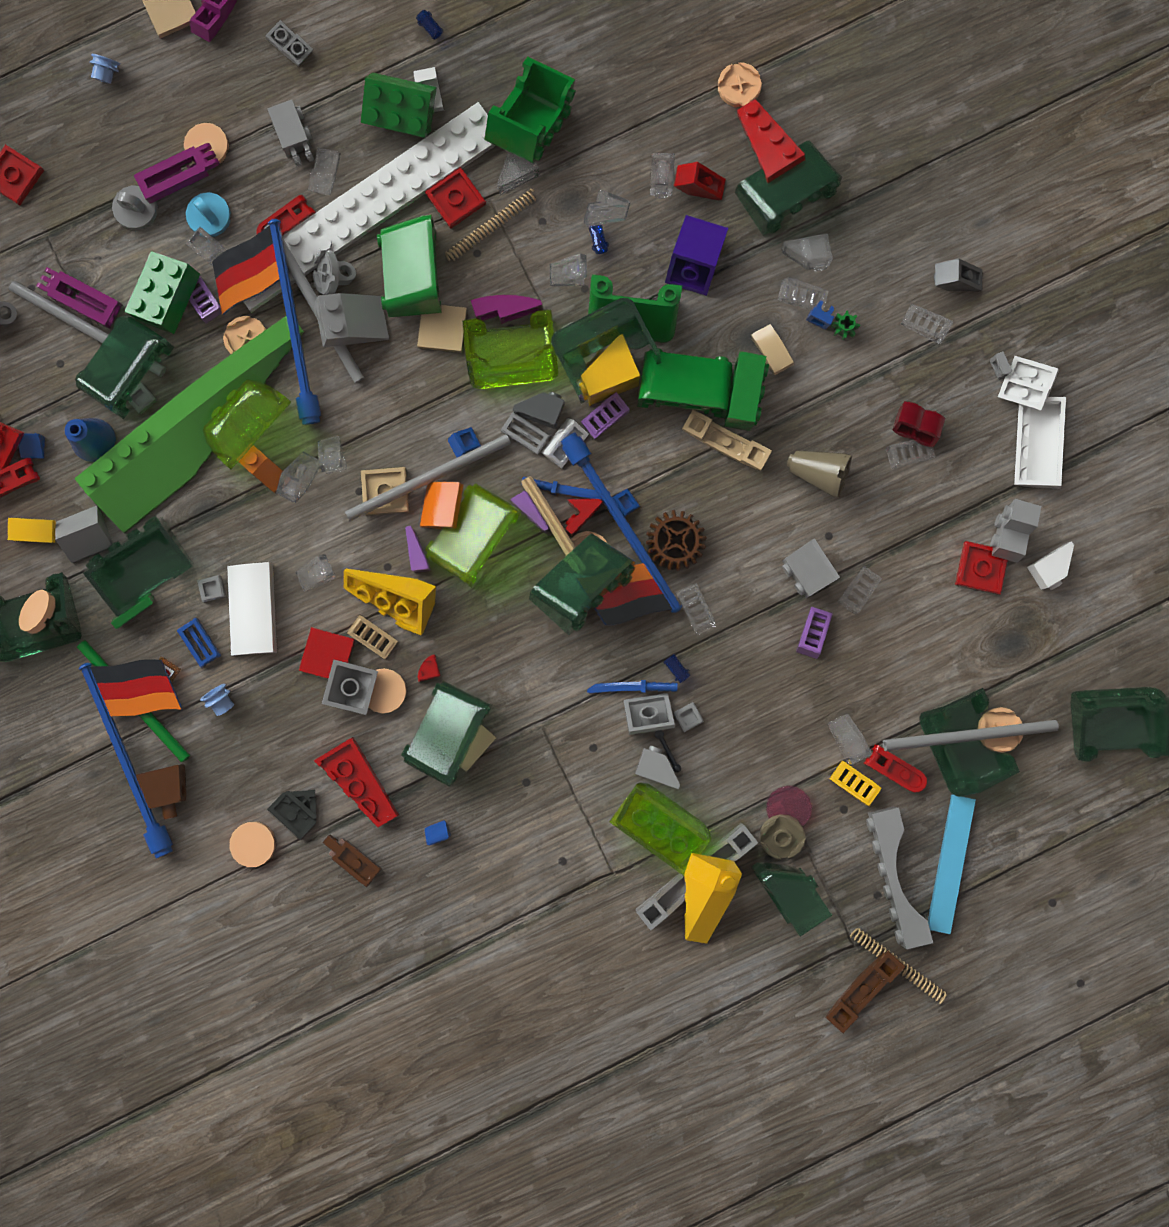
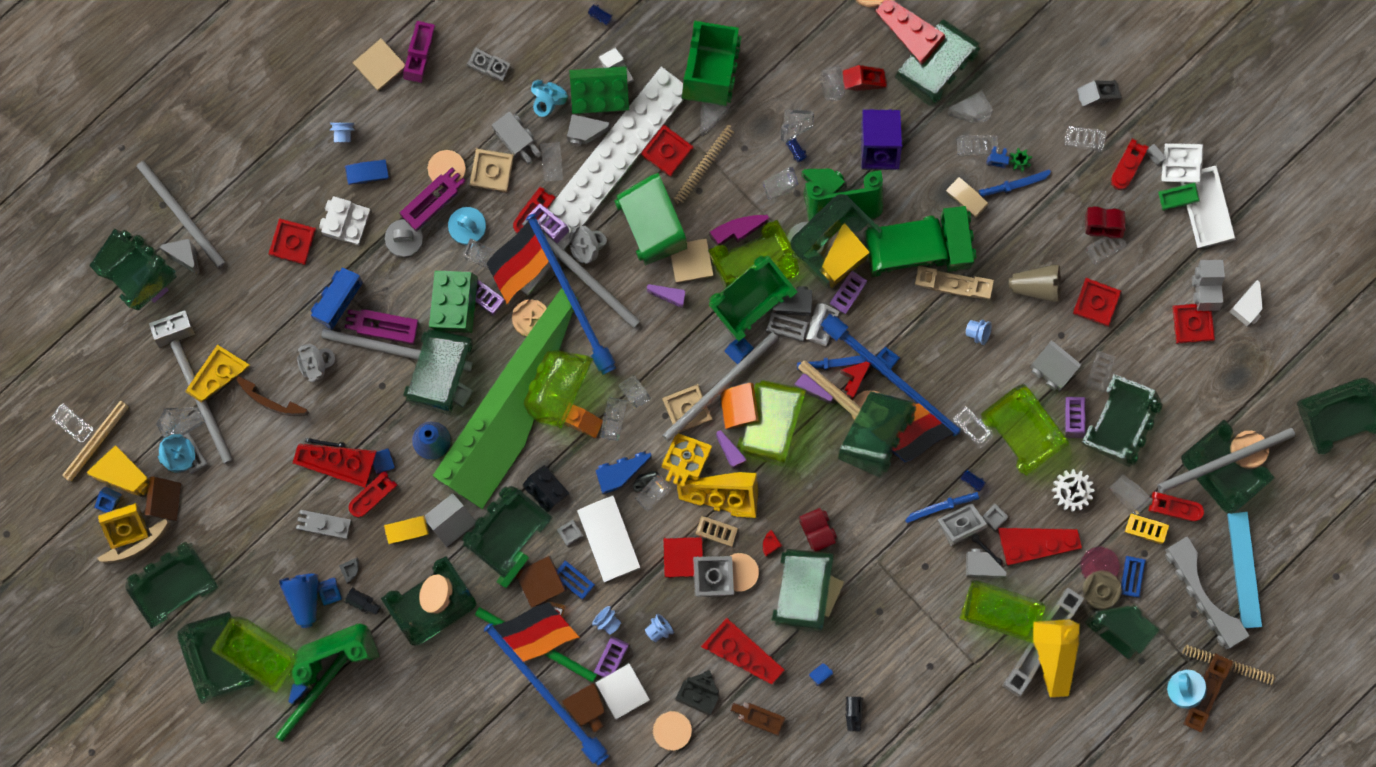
camera: 25 degrees left, 5 degrees down
light grey slope [315,293,389,347] -> none
reddish brown gear [646,510,707,571] -> none
none -> blue slope [311,268,363,330]
none -> white plate [319,196,371,246]
none -> blue slope [345,160,389,185]
none -> tan tile [470,149,514,193]
none -> reddish brown tile [516,556,567,608]
none -> black bracket [523,465,570,513]
none -> medium lavender slope [529,204,569,244]
none -> medium azure tile [531,80,568,117]
none -> light grey slope [567,115,609,146]
none -> medium lavender slope [594,636,629,677]
none -> blue slope [595,451,652,494]
none -> white slope [595,664,649,719]
none -> pearl dark grey arm [633,470,659,492]
none -> light blue piece [645,614,674,642]
none -> medium lavender slope [647,284,685,308]
none -> yellow piece [662,433,712,487]
none -> green windscreen [708,255,798,341]
none -> dark red brick [798,508,837,553]
none -> green slope [801,168,845,194]
none -> black hinge [845,697,863,732]
none -> light blue piece [966,319,992,345]
none -> blue sword [979,170,1051,197]
none -> clear neon green windscreen [980,384,1069,476]
none -> red wing [997,528,1082,566]
none -> white gear [1052,469,1094,512]
none -> red tile [1072,278,1121,327]
none -> clear green windscreen [1082,374,1162,467]
none -> red plate [1111,138,1149,190]
none -> blue tile [1121,556,1145,598]
none -> green tile [1158,183,1200,211]
none -> medium azure tile [1167,670,1207,709]

